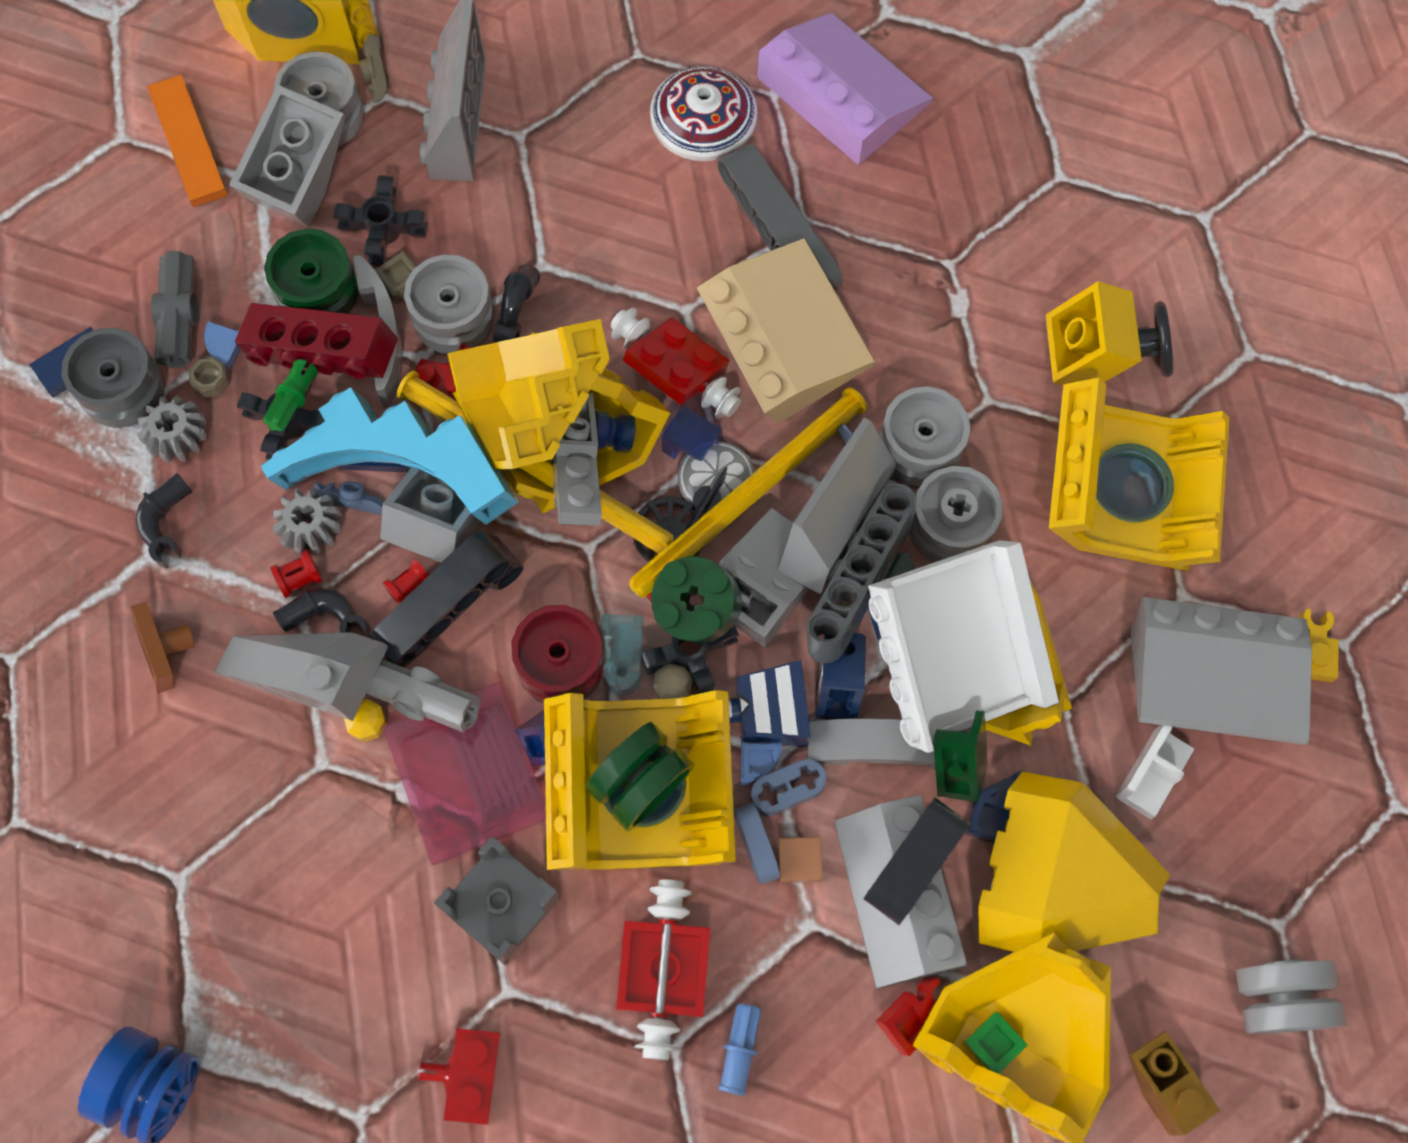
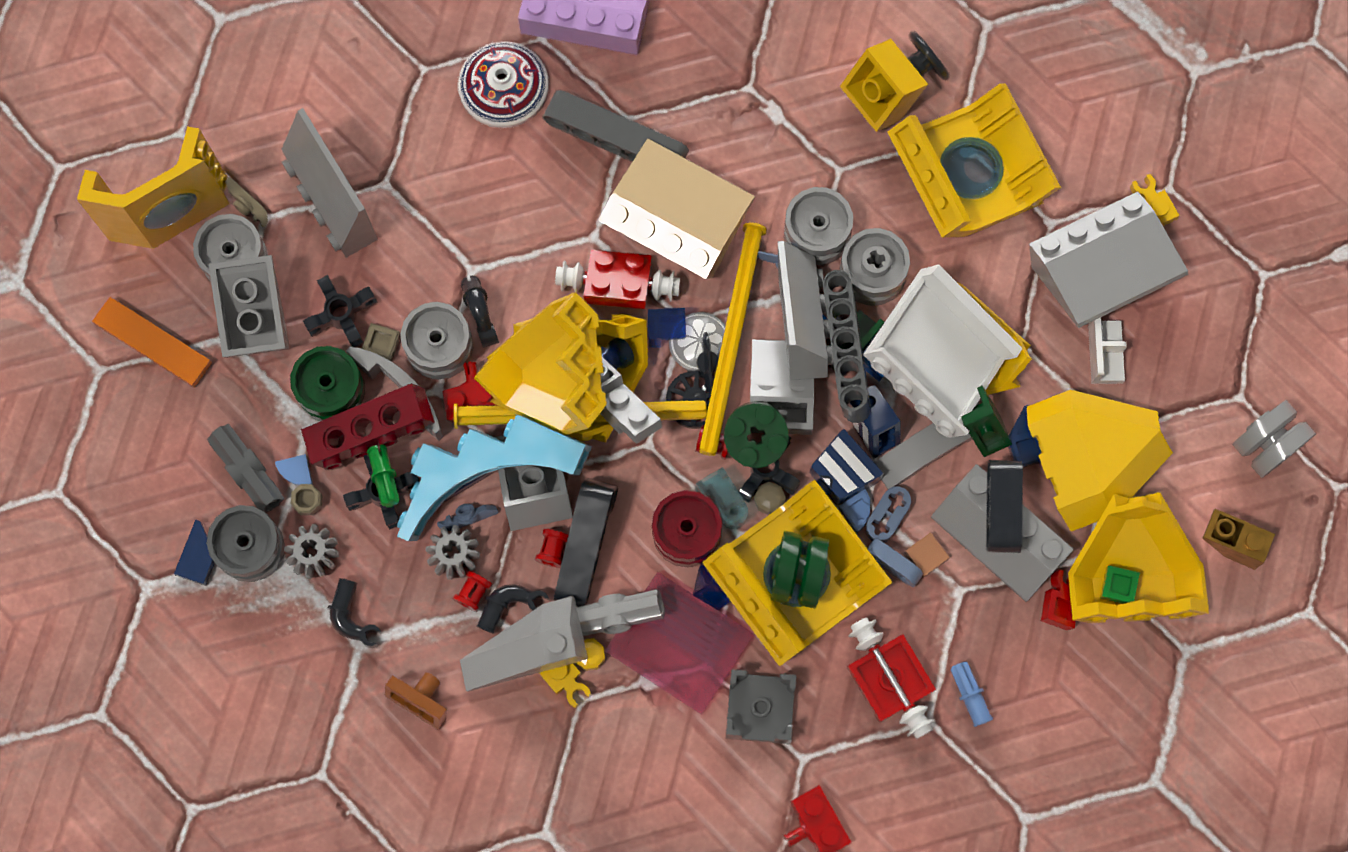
camera: 30 degrees left, 5 degrees up
none -> yellow plate [539,663,591,709]

